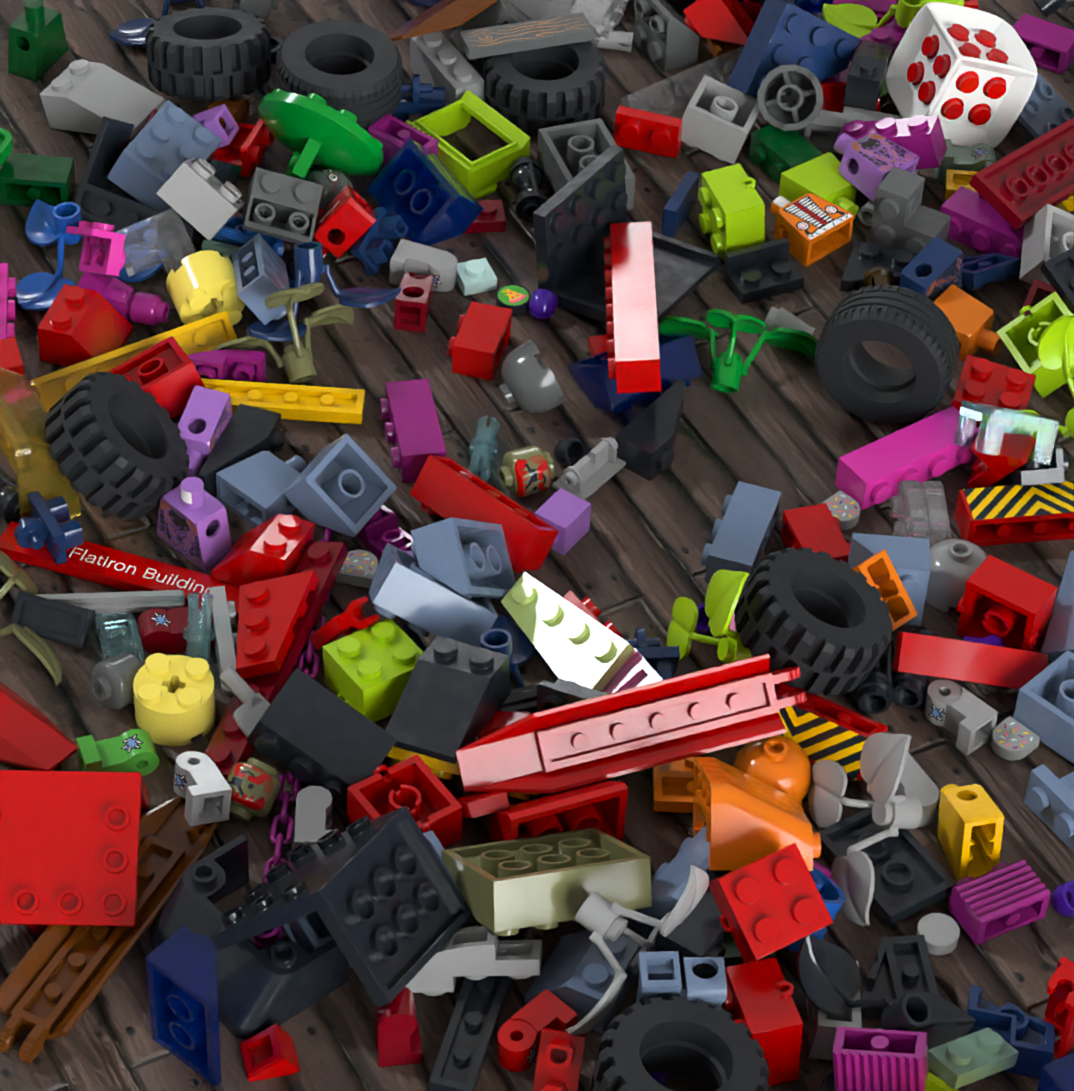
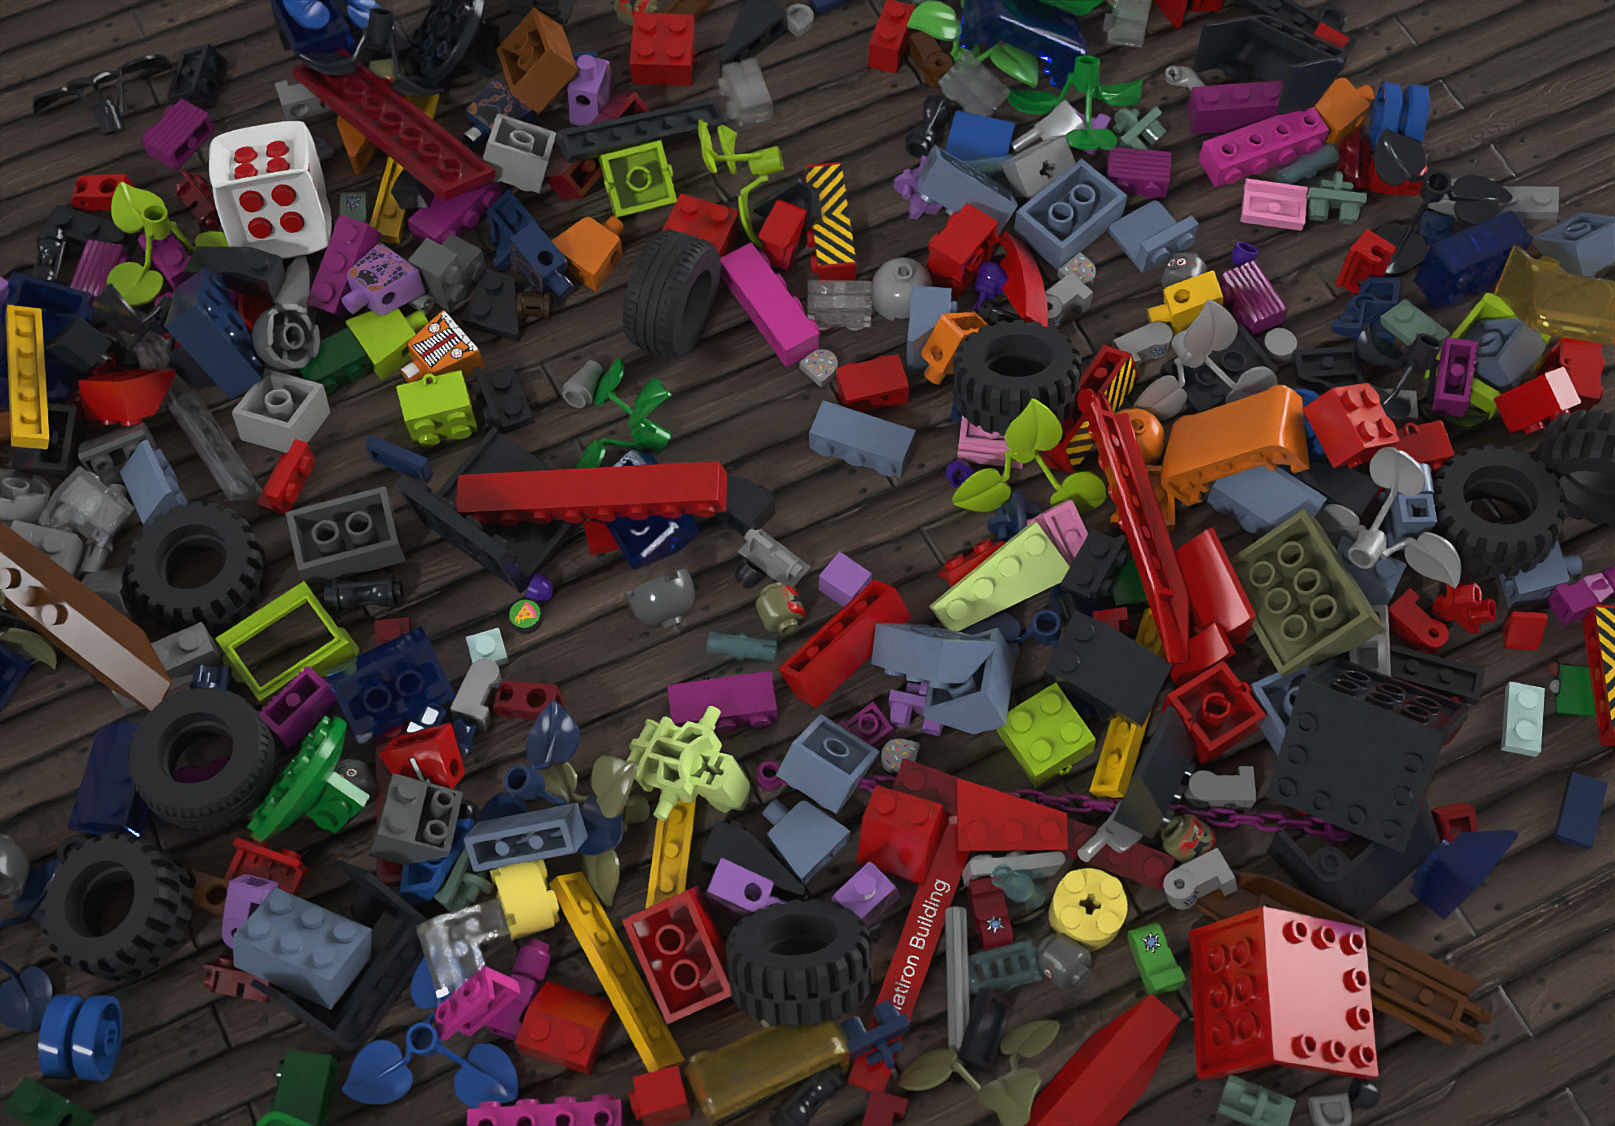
camera: 85 degrees left, 20 degrees up
light grey slope [40,59,166,139] -> none
light grey slope [156,157,245,241] -> none
magenta slope [189,350,266,383] -> none
red plate [309,596,380,650] -> none
red brick [447,301,512,381] -> none
dark grey tile [459,12,593,59] -> none
clear light blue panel [953,400,1059,465] -> none
none -> blue wheel [38,994,123,1081]
none -> sand blue slope [120,439,190,526]
none -> yellowish green piece [627,706,750,821]
none -> dark grey head [1161,252,1207,289]

